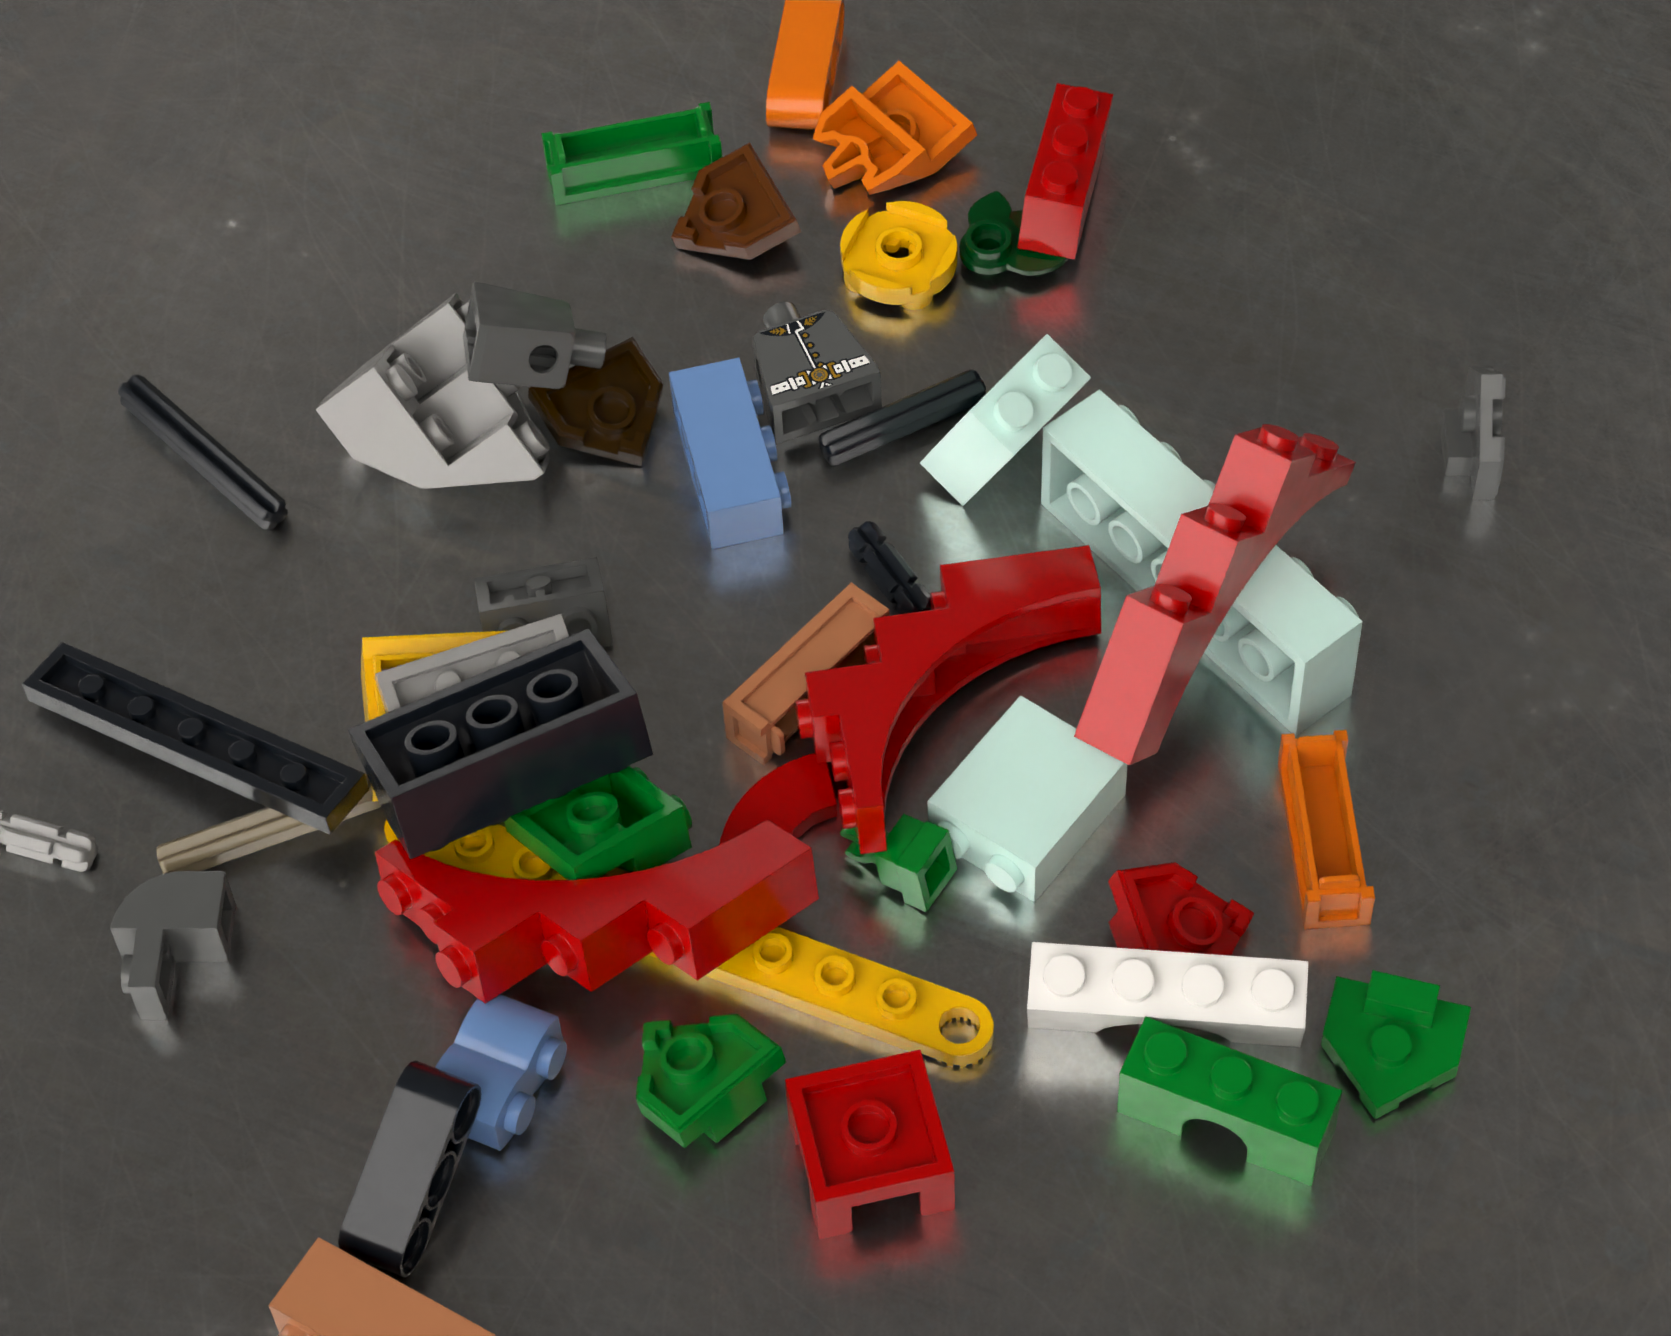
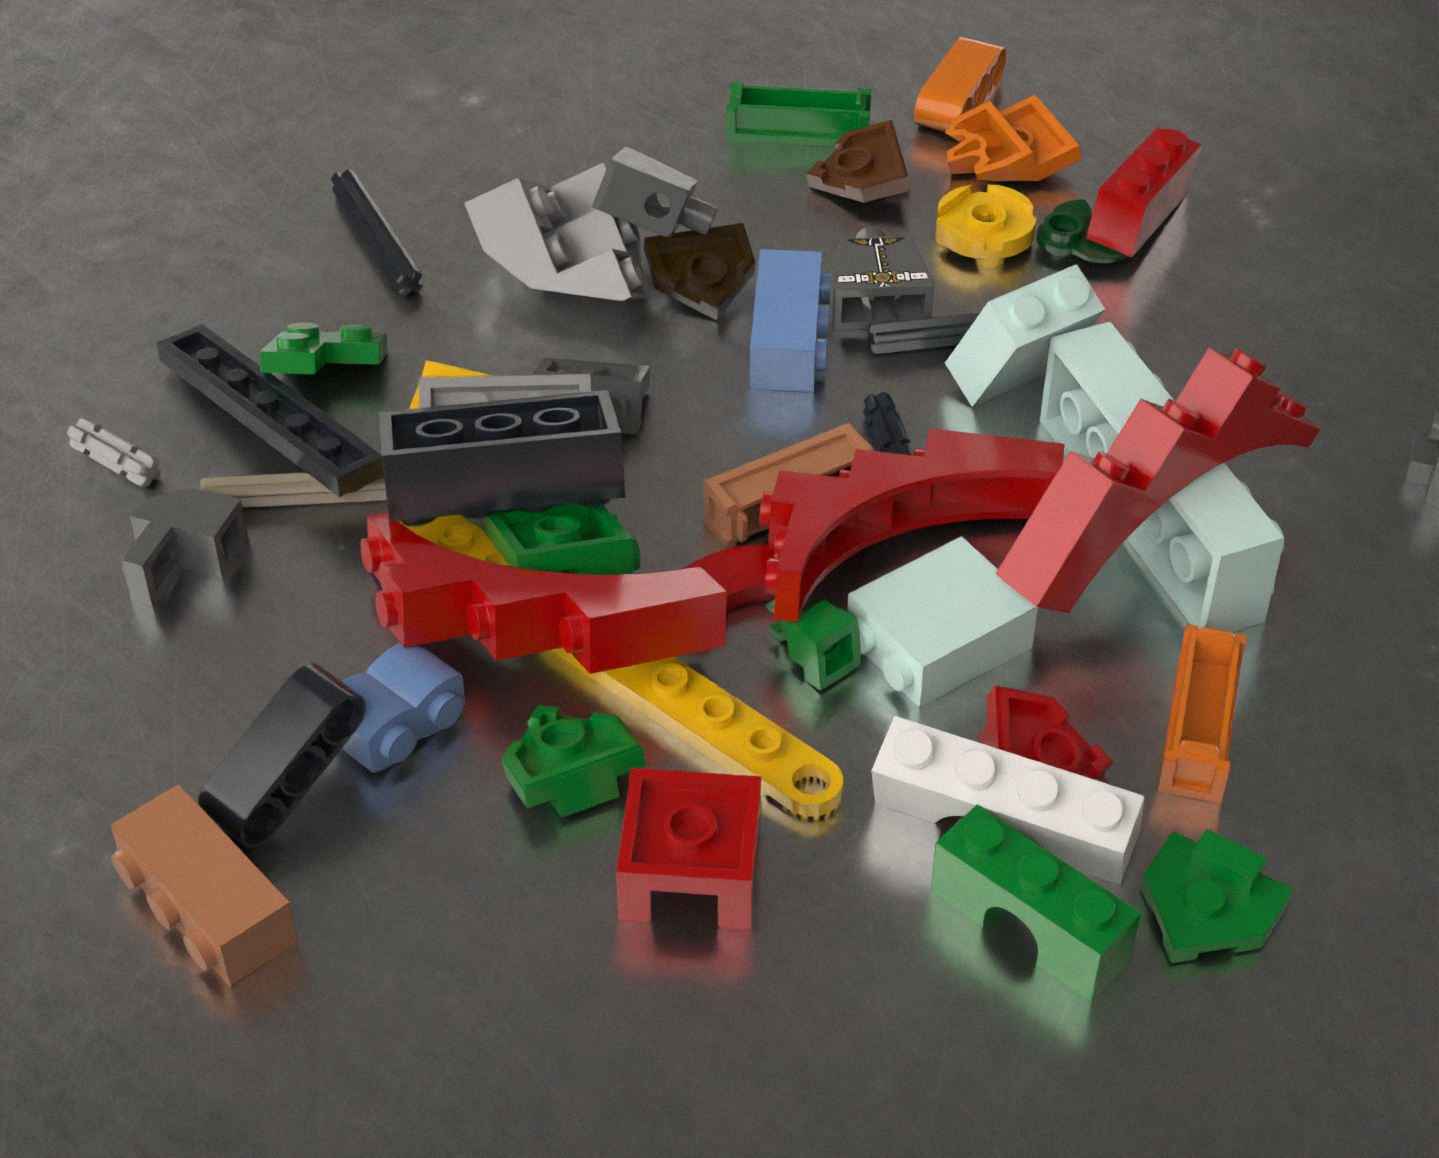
camera: 15 degrees right, 10 degrees down
none -> green plate [260,323,388,374]

